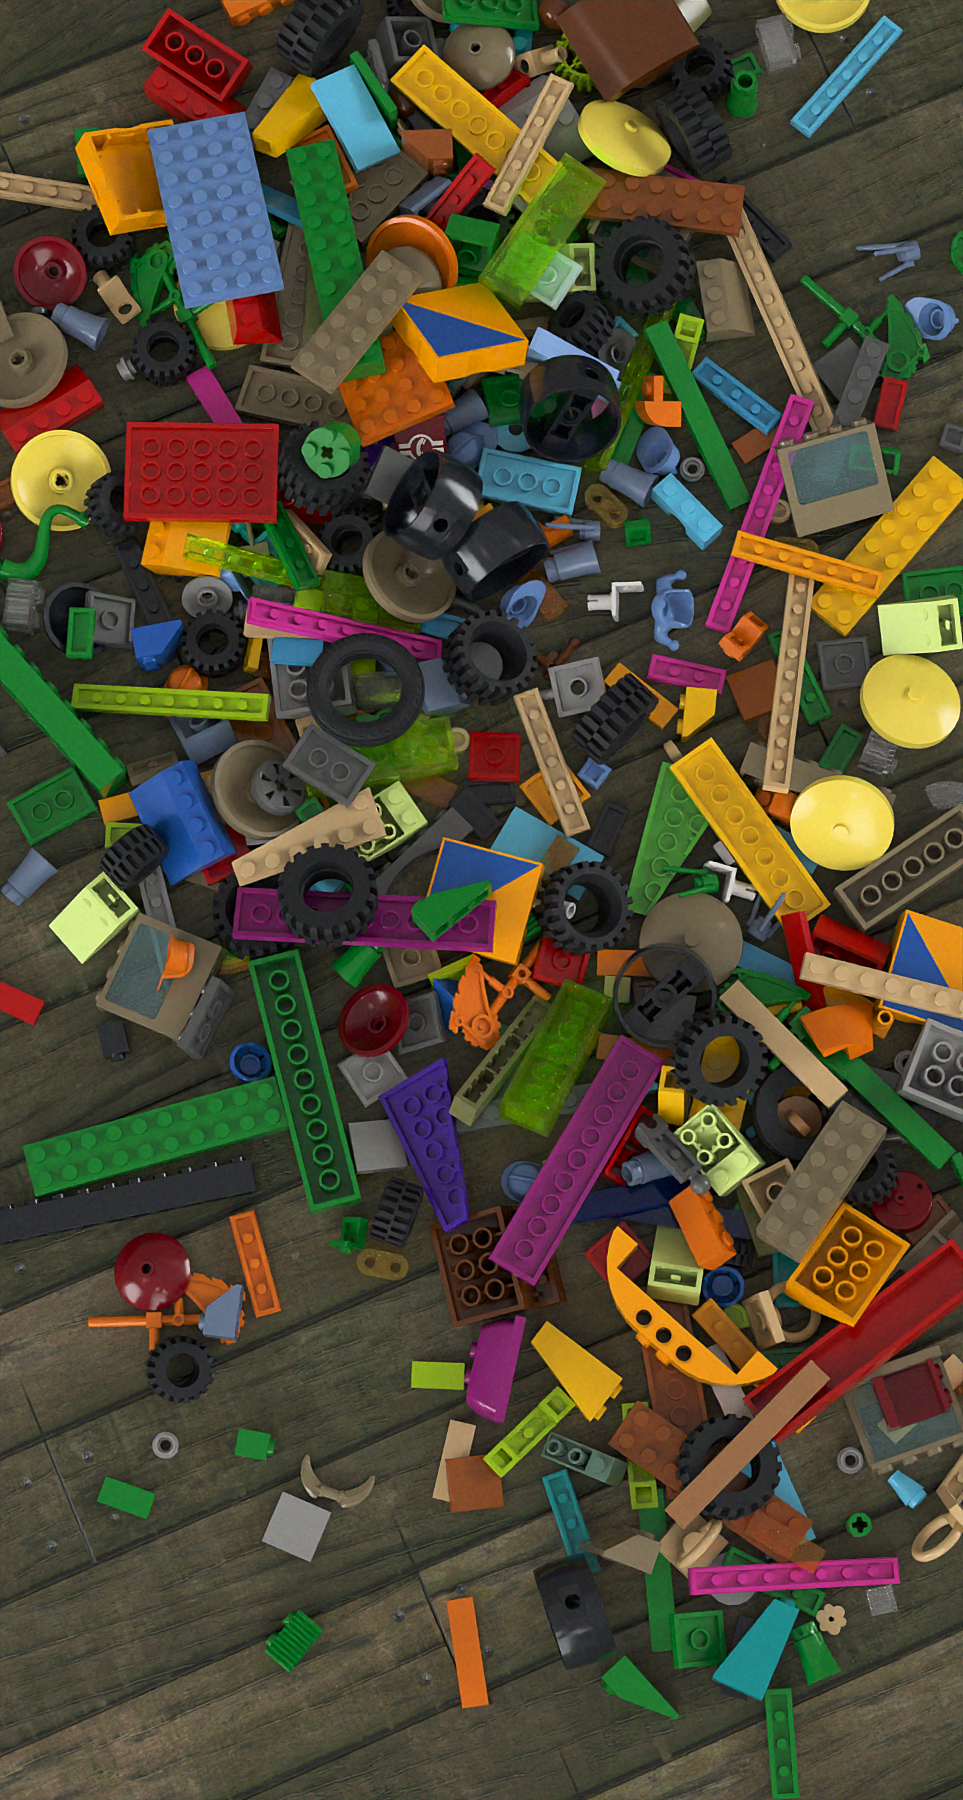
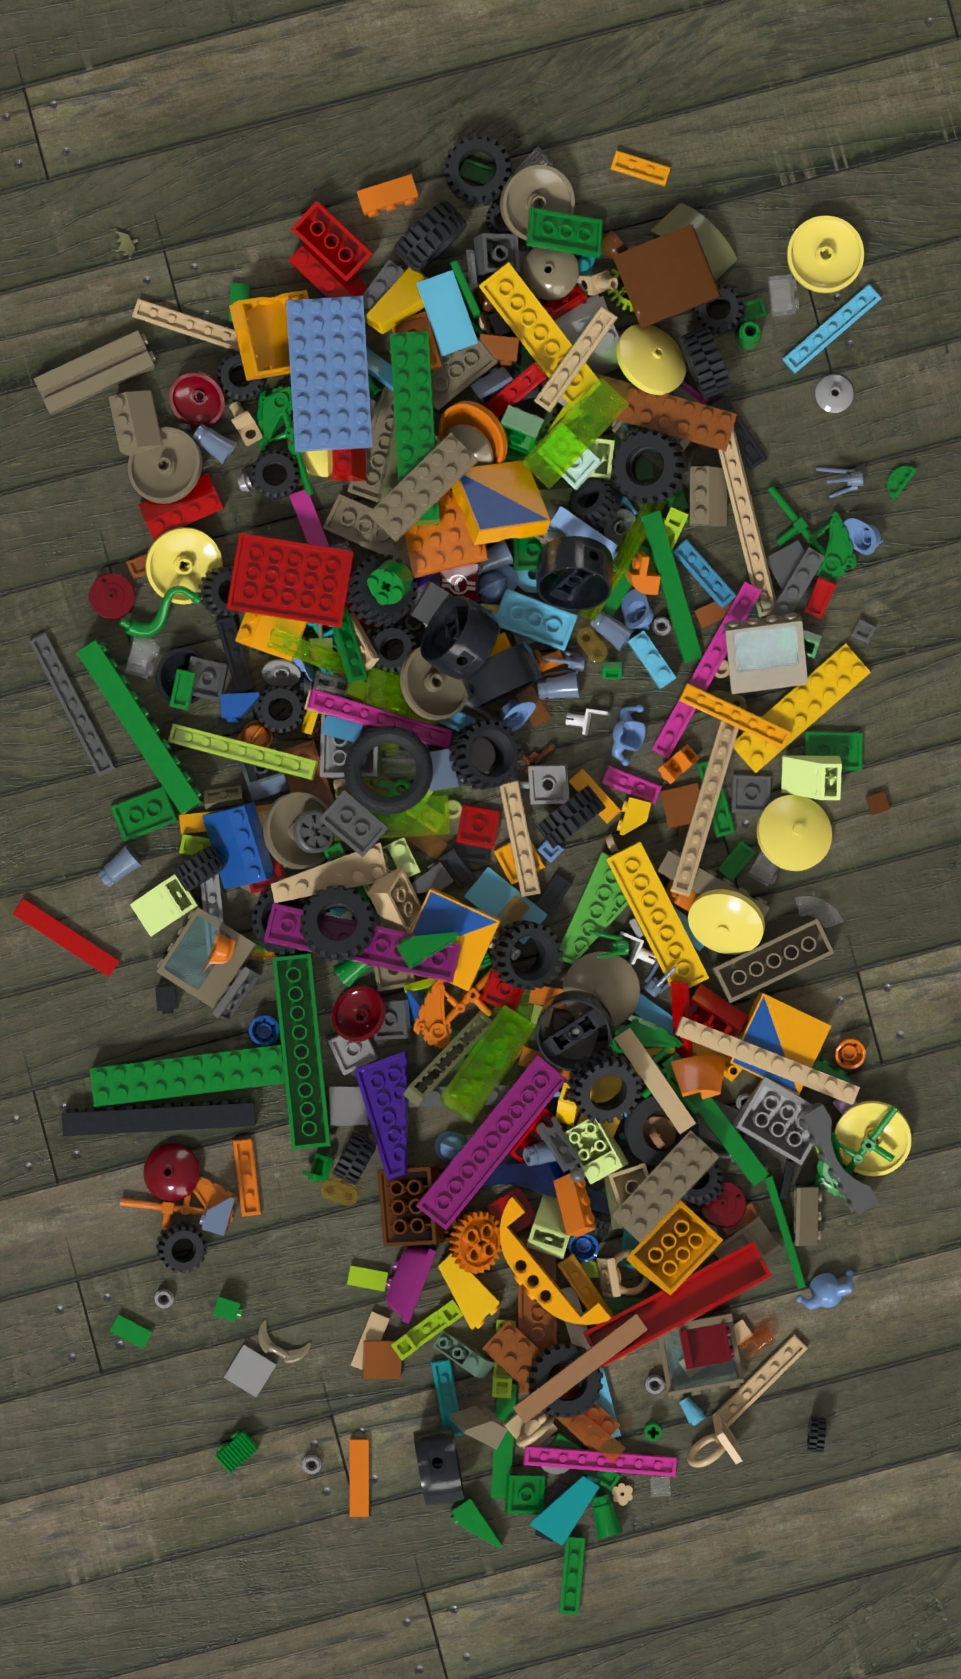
camera: 10 degrees right, 10 degrees up
none -> light grey plate [302,1454,321,1474]
none -> tan slope [368,867,422,933]
none -> orange gear [449,1211,502,1274]
none -> light grey dish [815,375,854,413]

